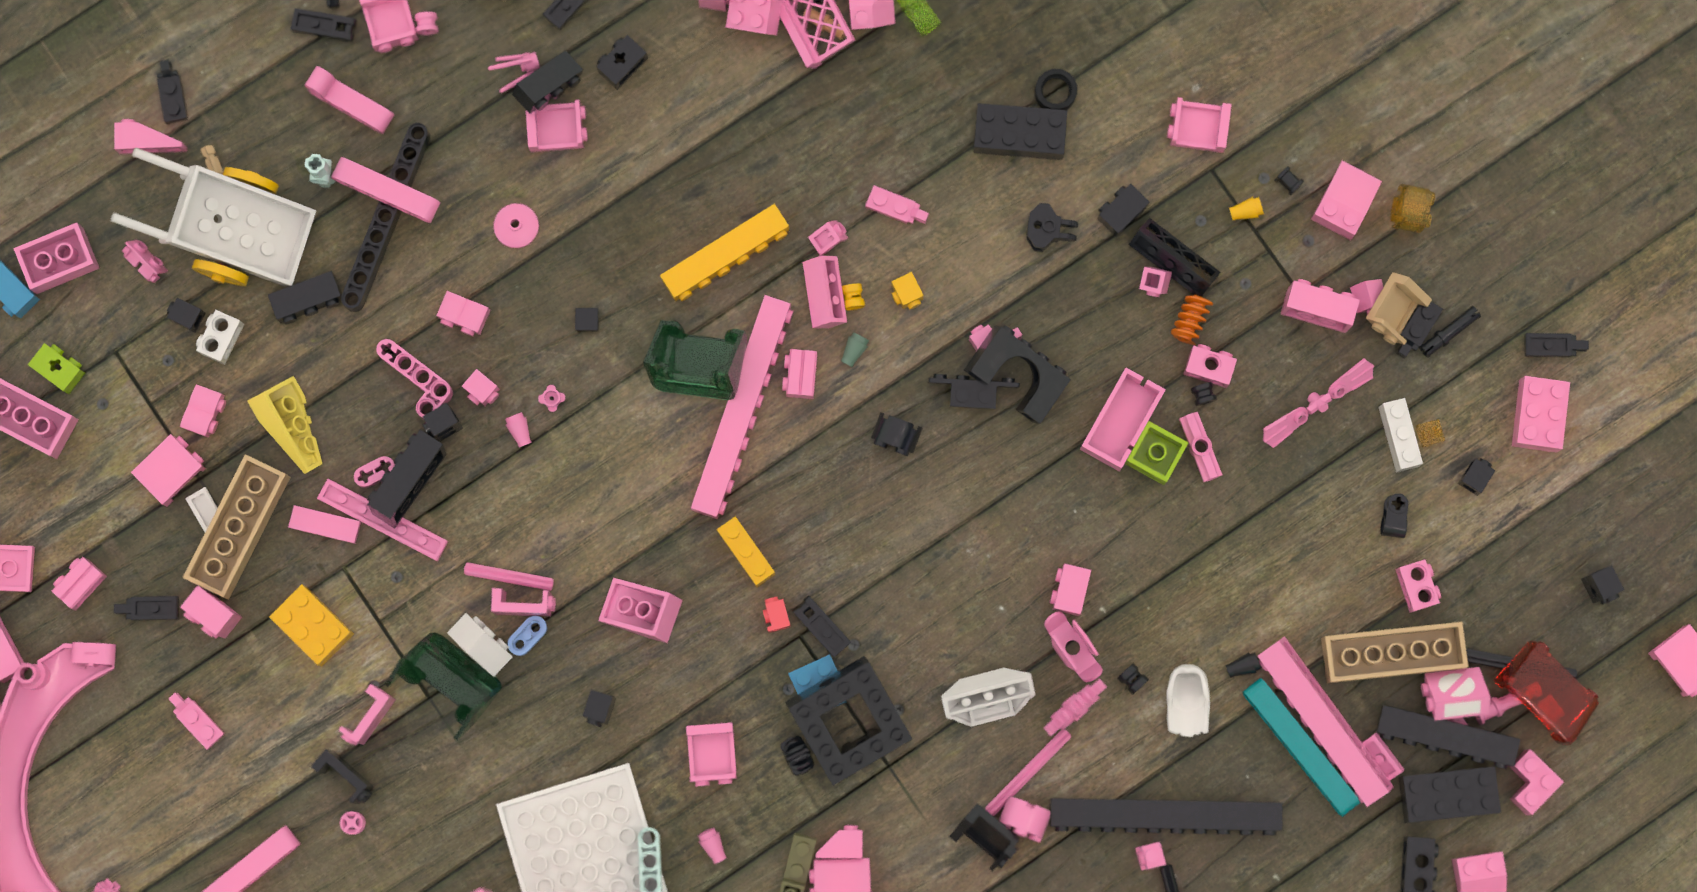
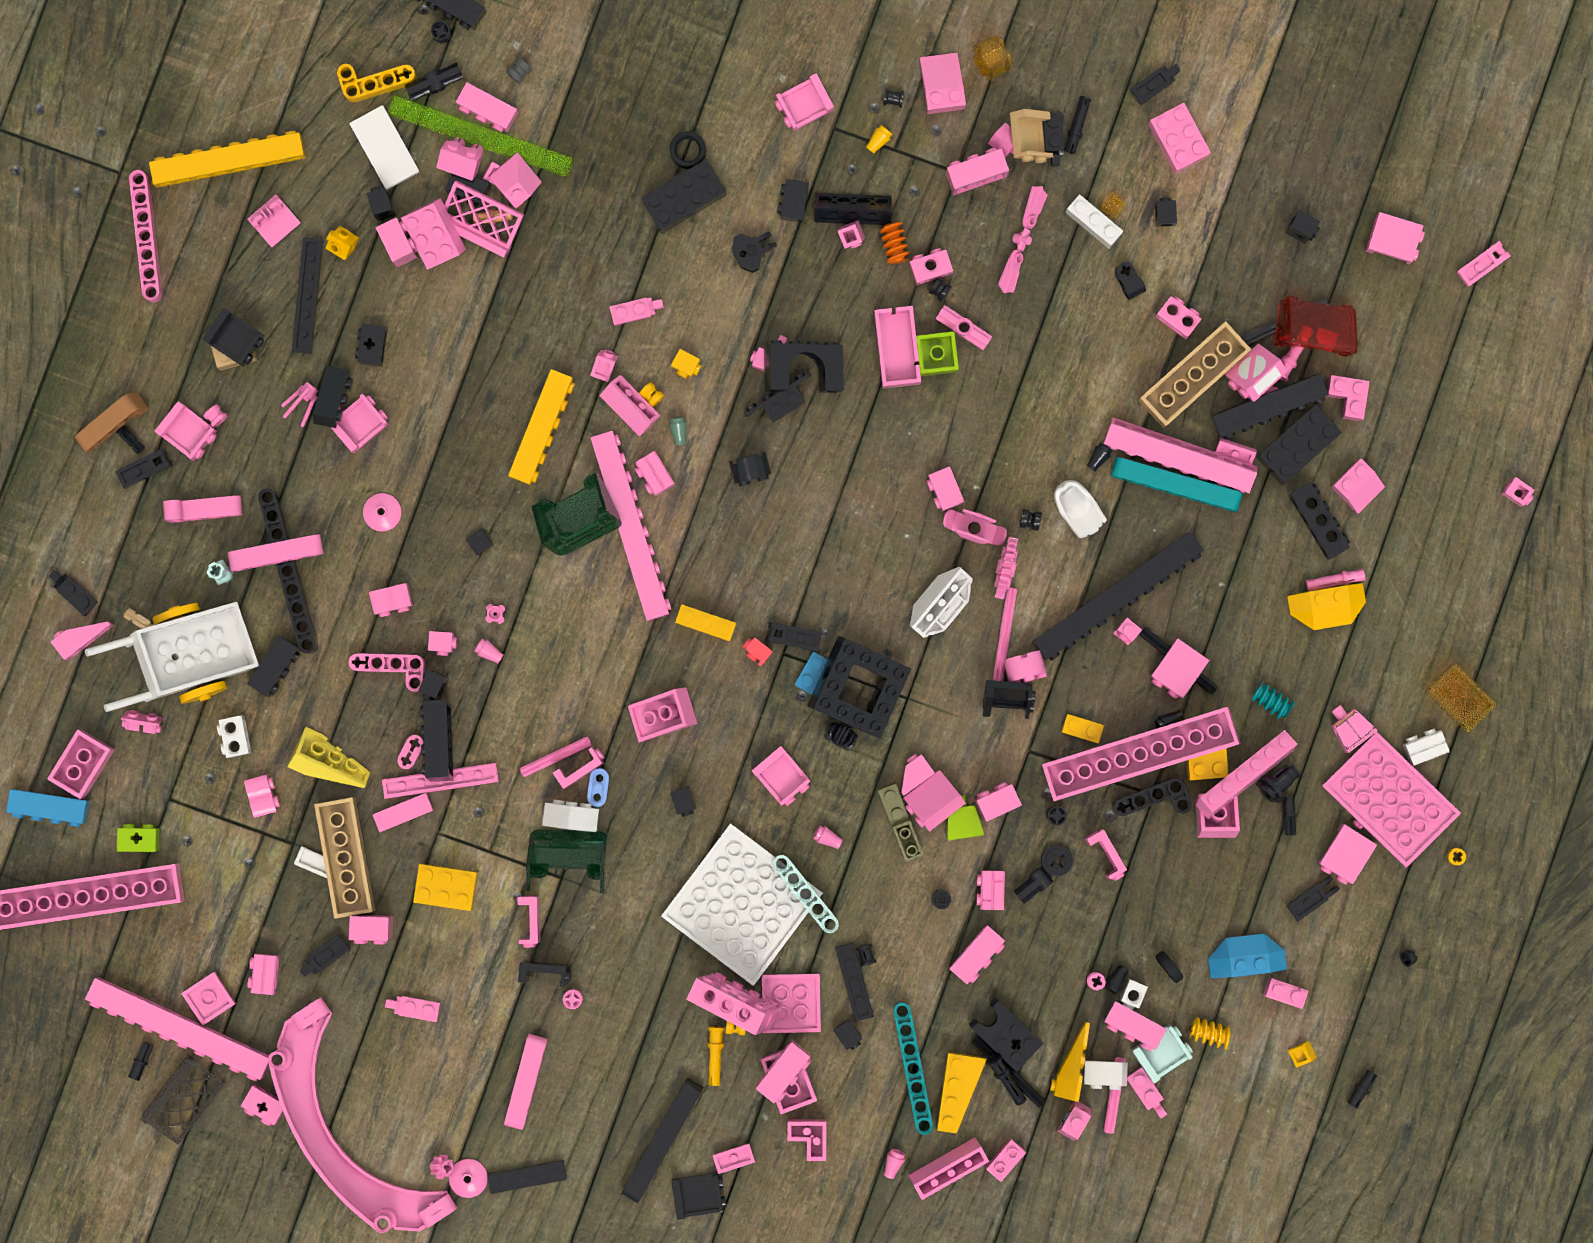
camera: 35 degrees left, 5 degrees up
bright pink panel [131,434,206,507] -> none
black brick [167,298,206,333] -> none

